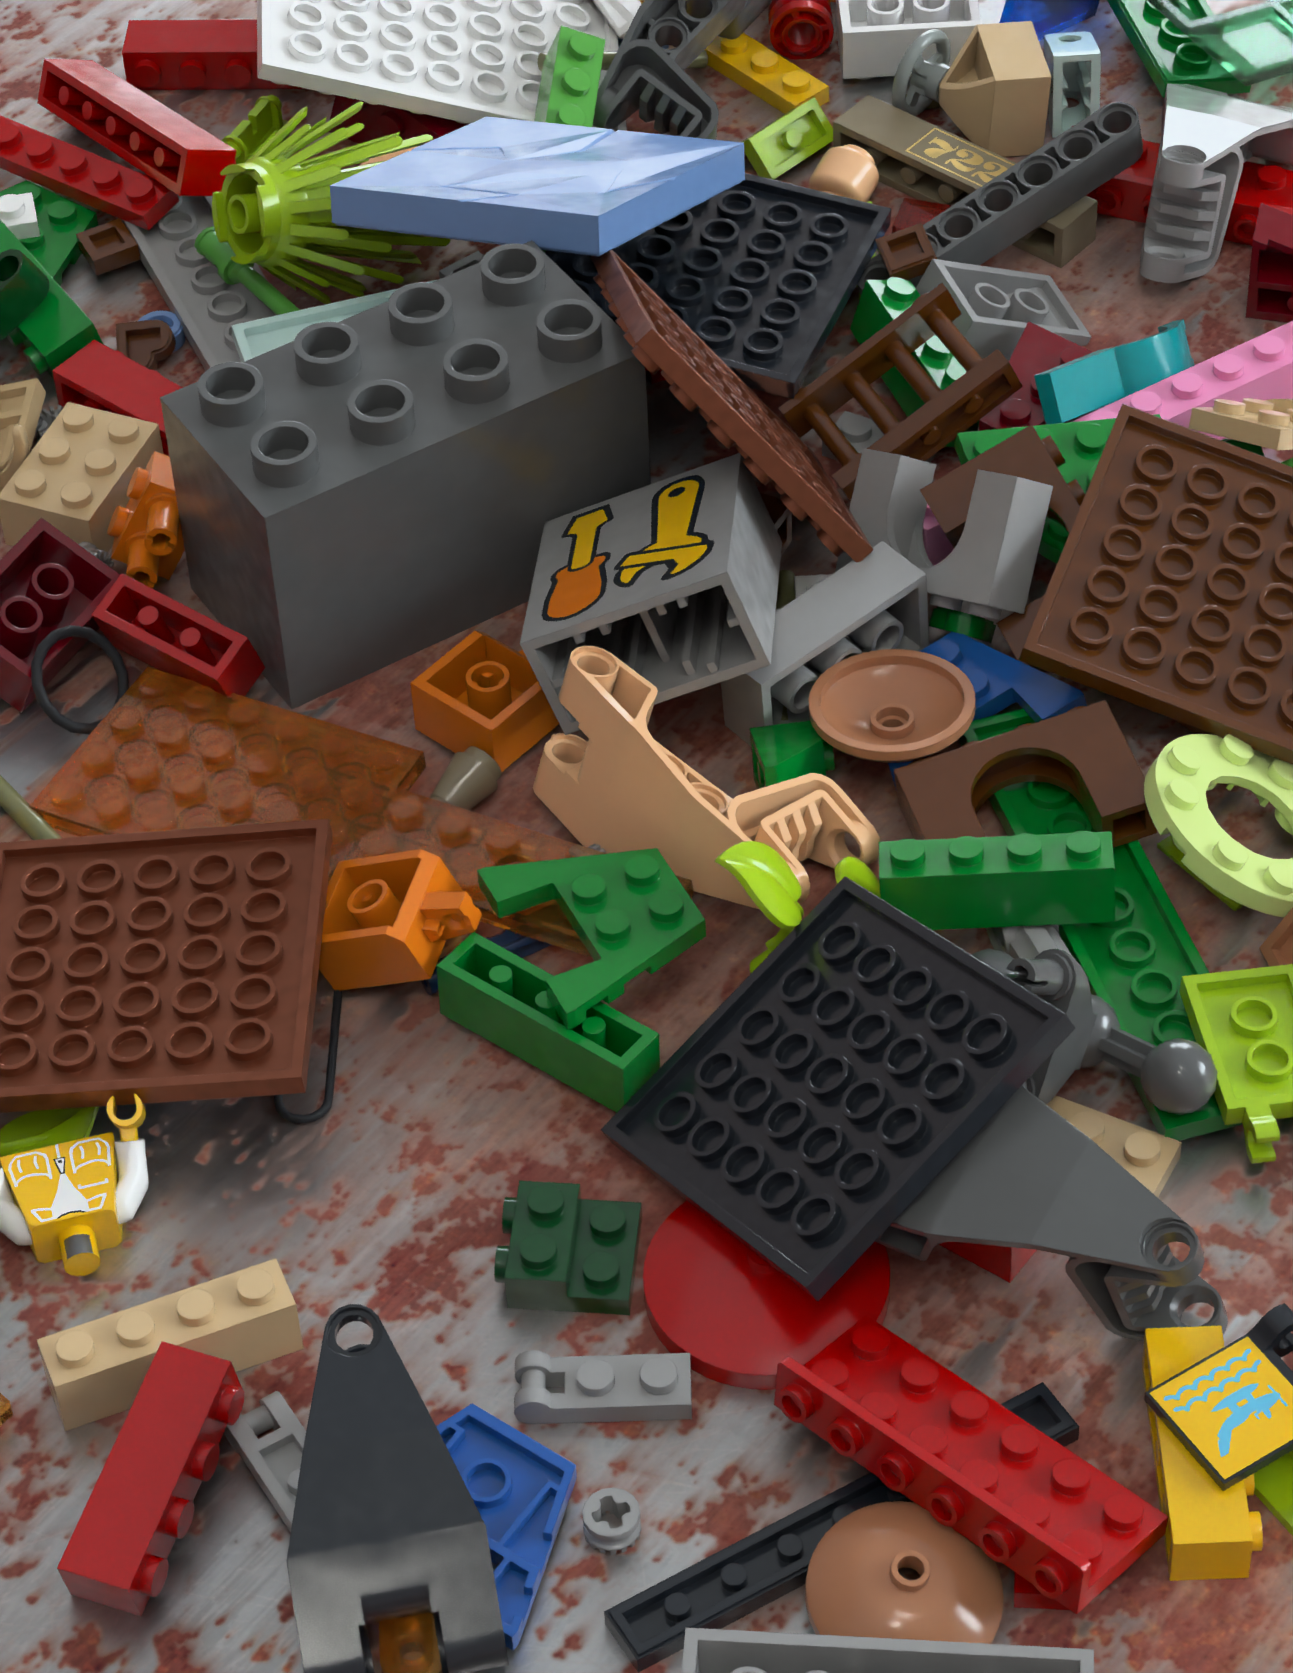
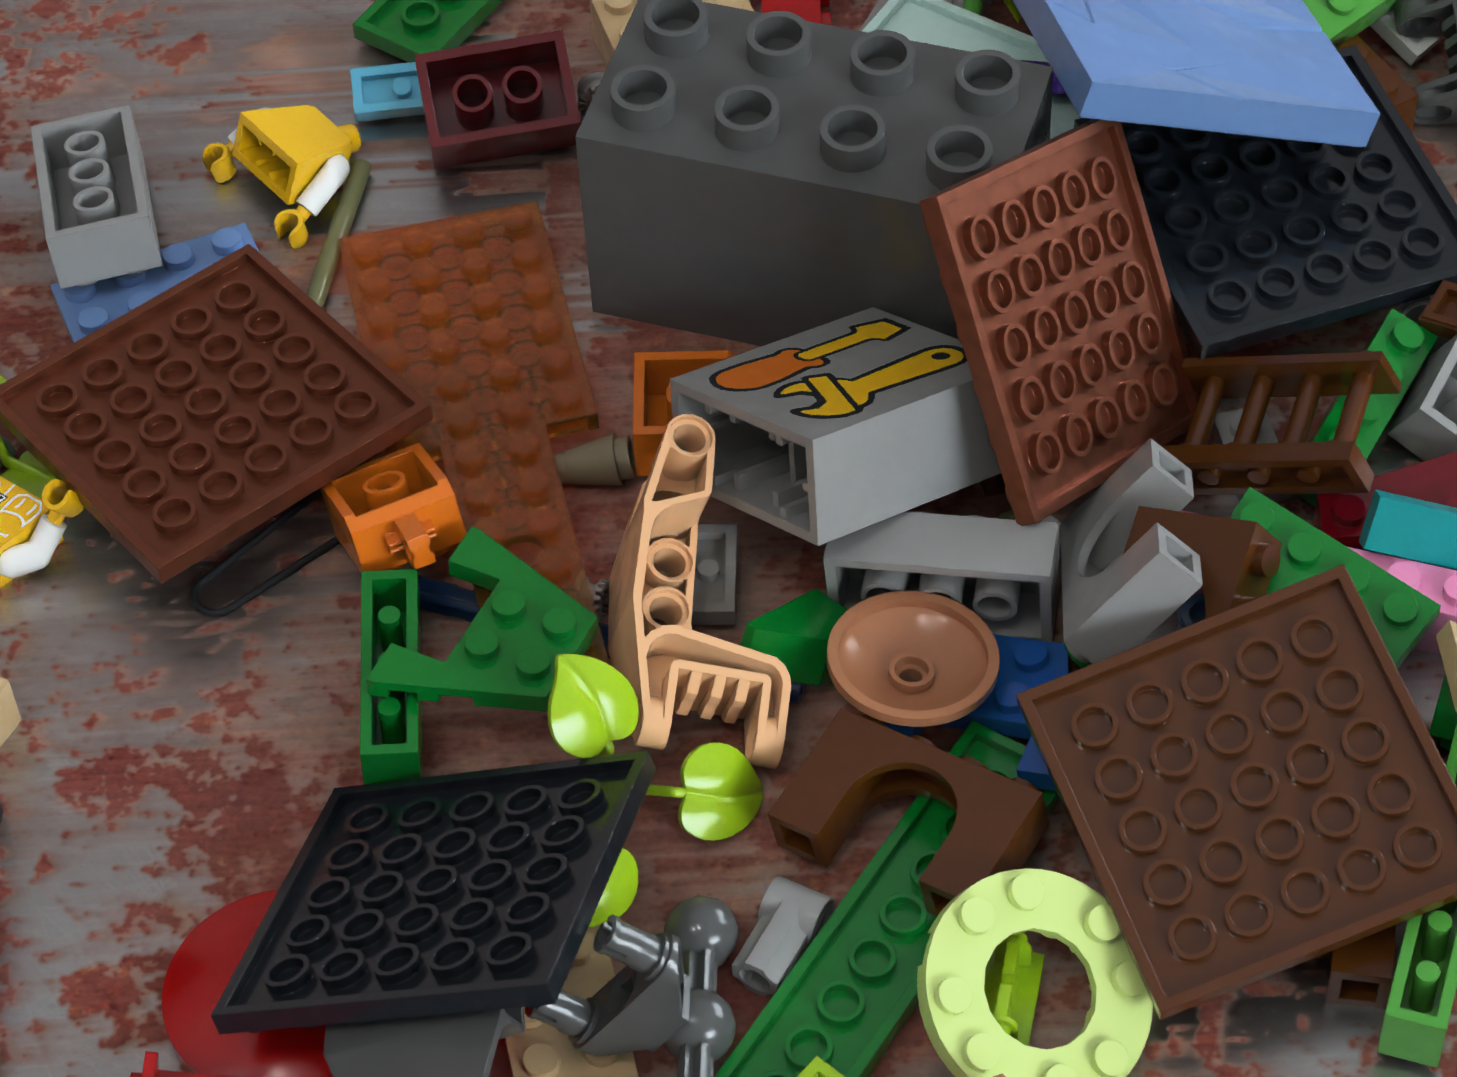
camera: 50 degrees right, 5 degrees up
black piece [31,625,129,735] -> none
red brick [91,573,265,710] -> none
dark green plate [494,1180,642,1315] -> none
light grey plate [514,1350,692,1424] -> none
green brick [879,831,1116,930] -> none

